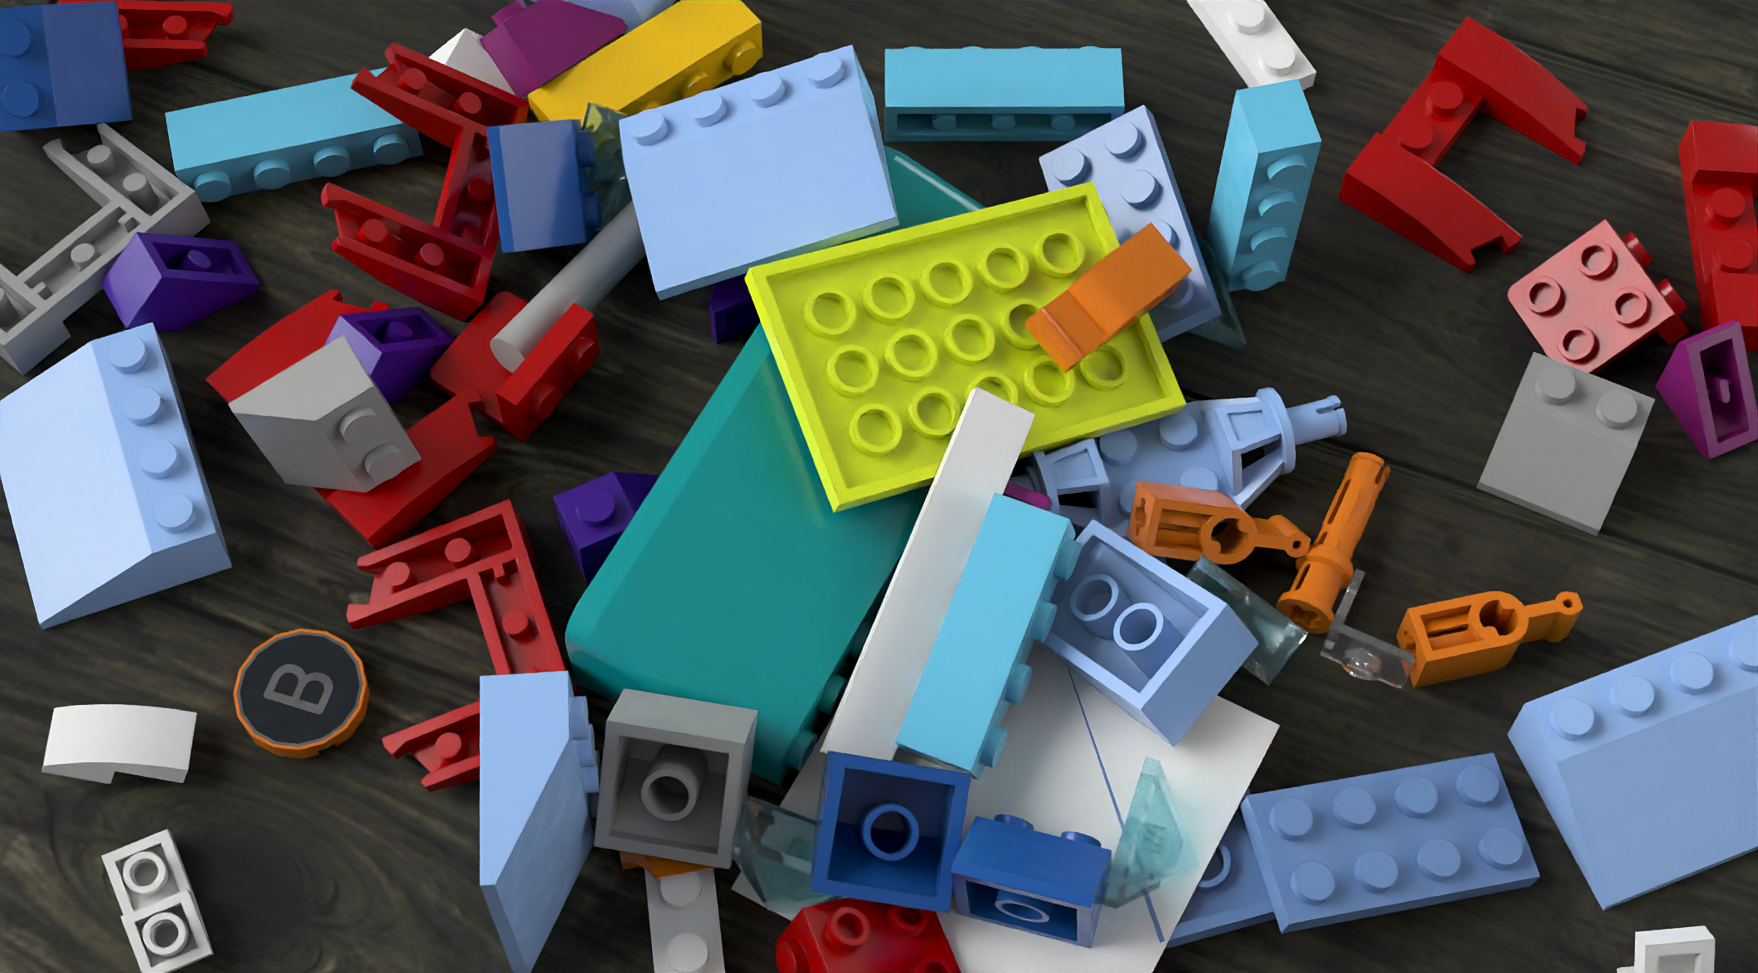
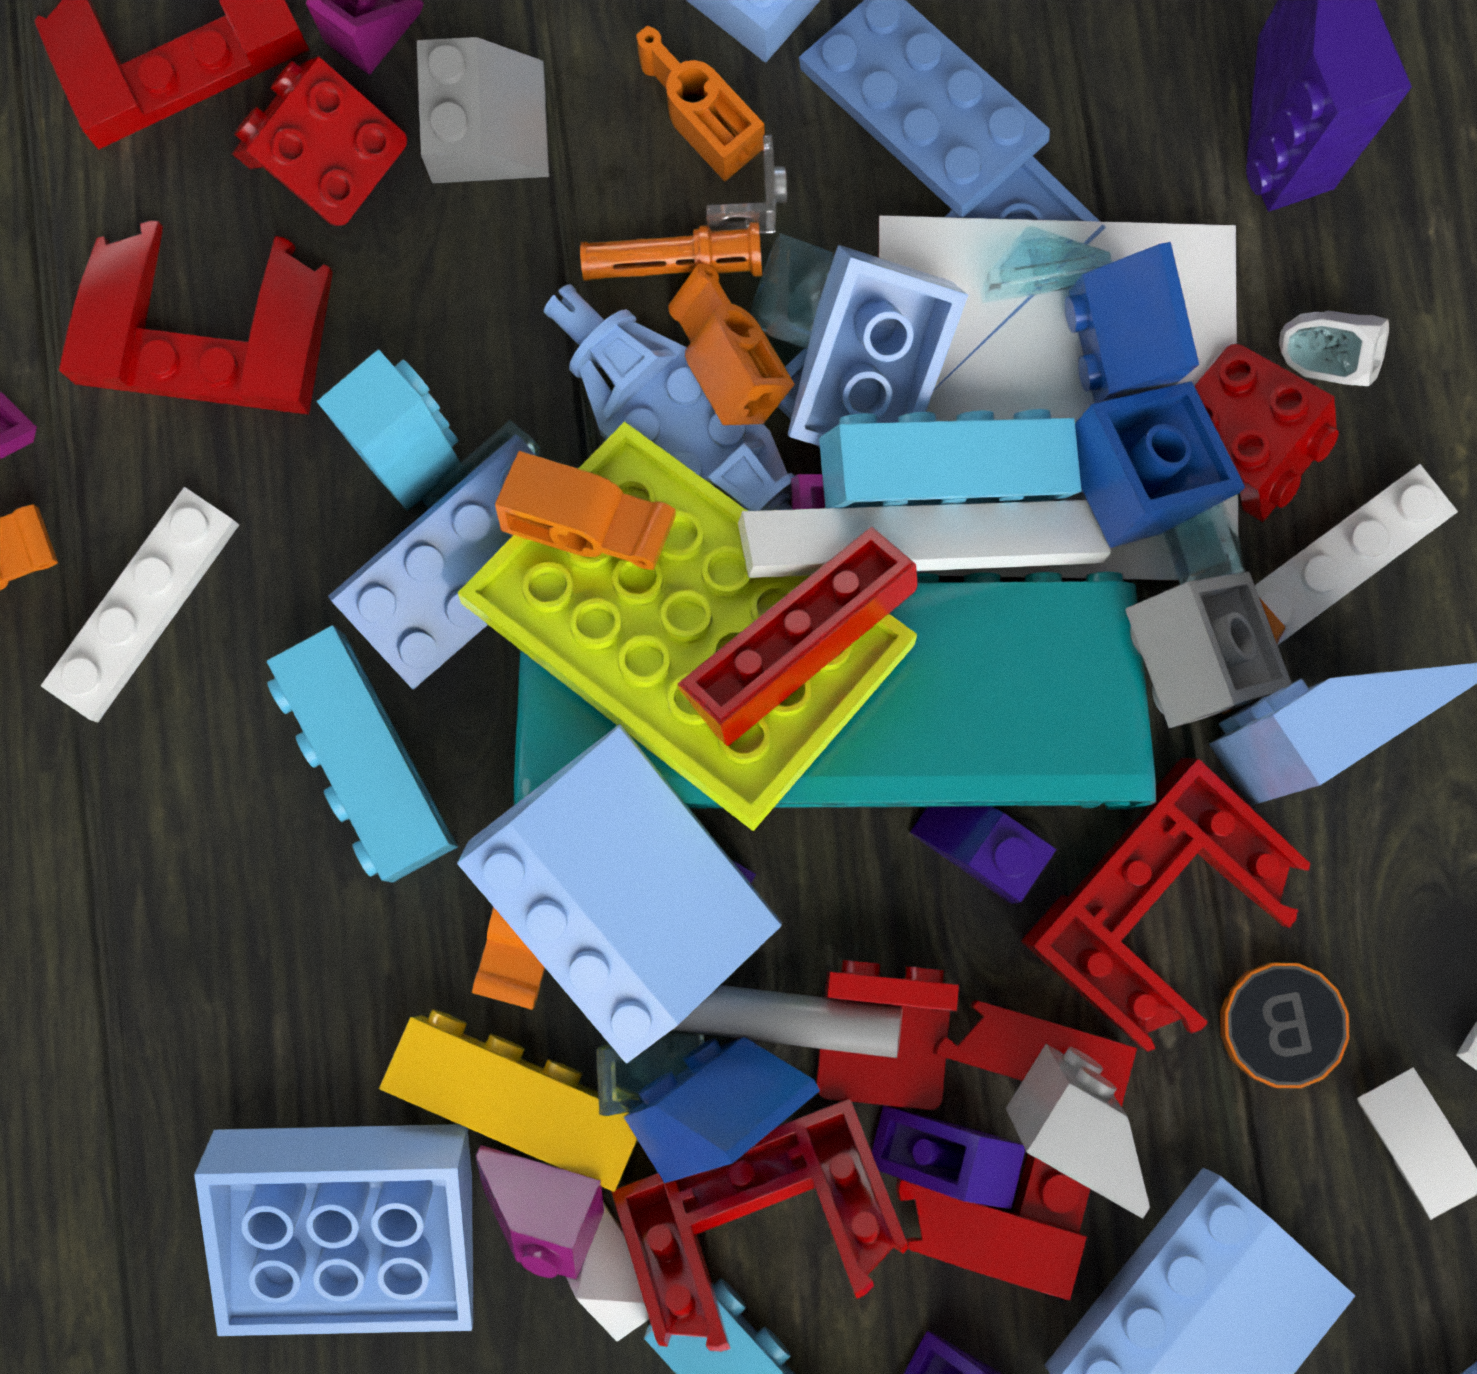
camera: 115 degrees left, 20 degrees up
none -> red slope [677,526,918,746]

